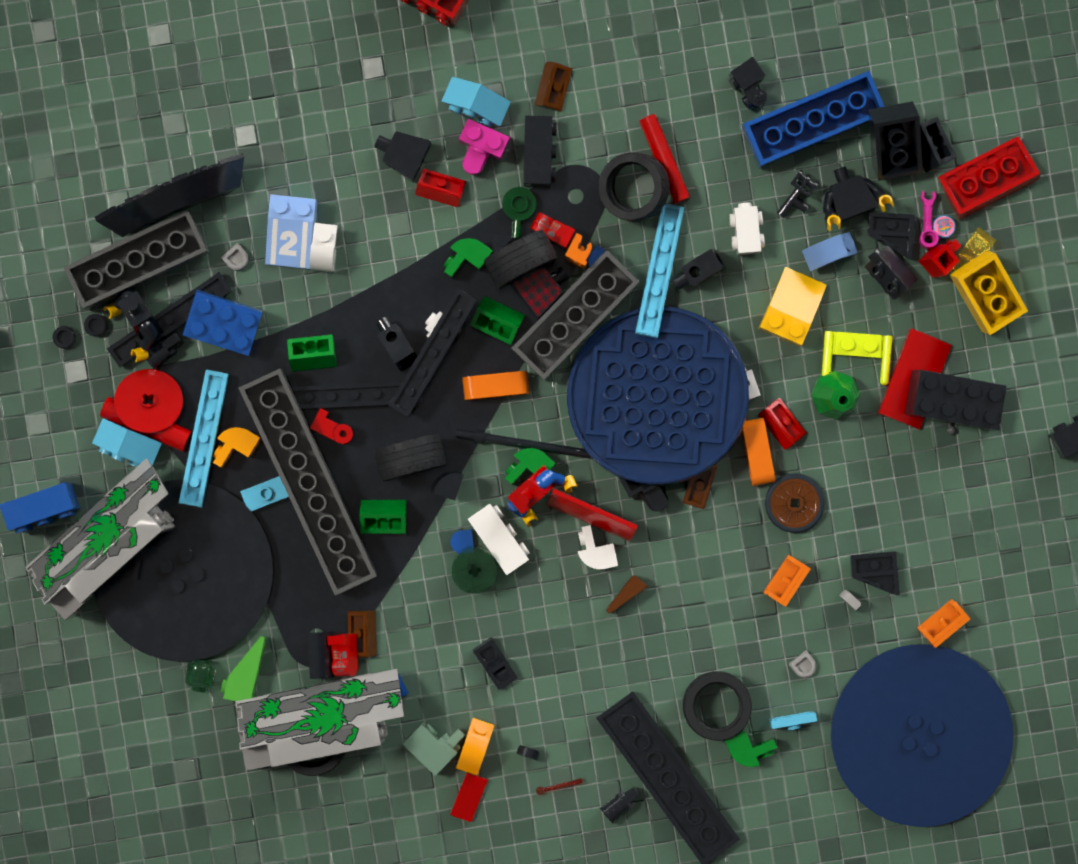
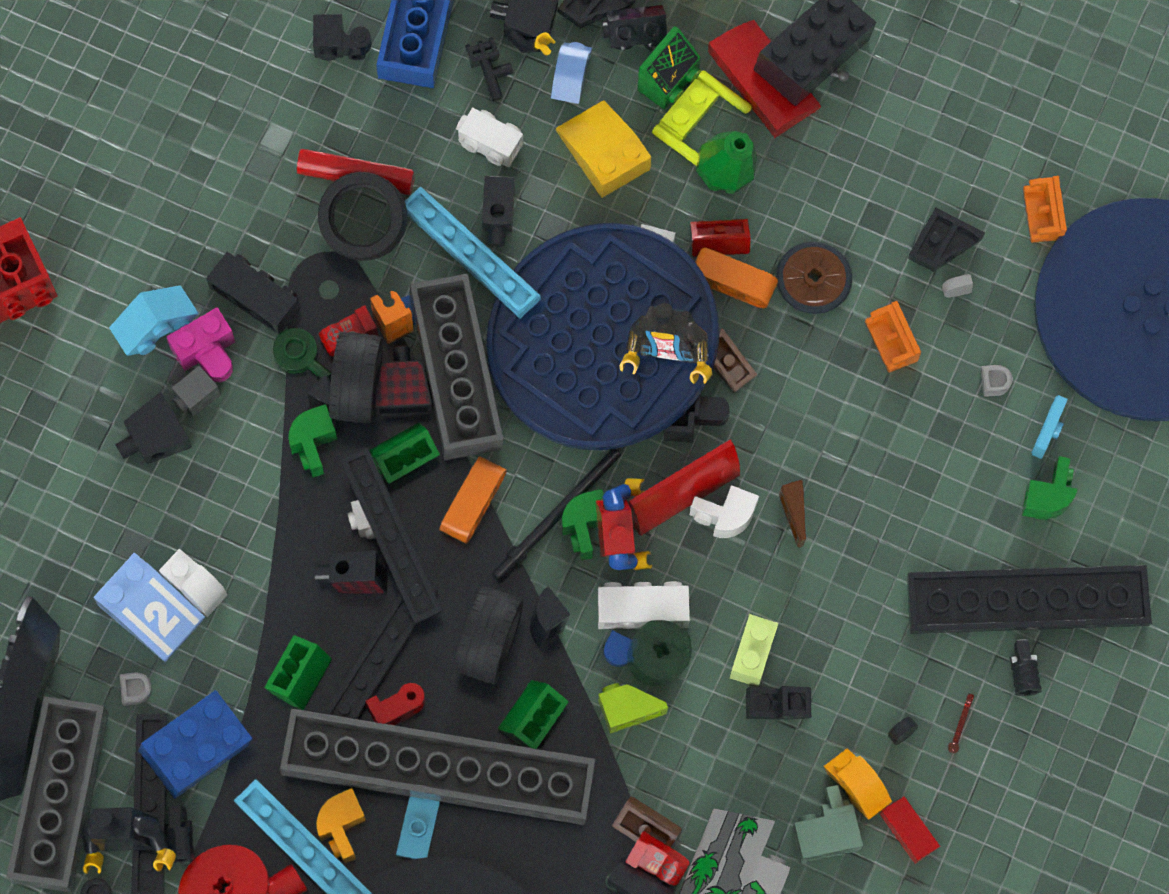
camera: 60 degrees left, 15 degrees down
red slope [415,168,466,207] -> none
reddish brown slope [535,62,572,112] -> none
black tyre [683,671,752,741] -> none
none -> dark grey brick [171,366,221,417]
none -> lime slope [598,683,668,734]
none -> clear smoke torso [620,303,712,384]
none -> slope [637,26,701,110]
none -> yellowish green brick [730,614,778,687]

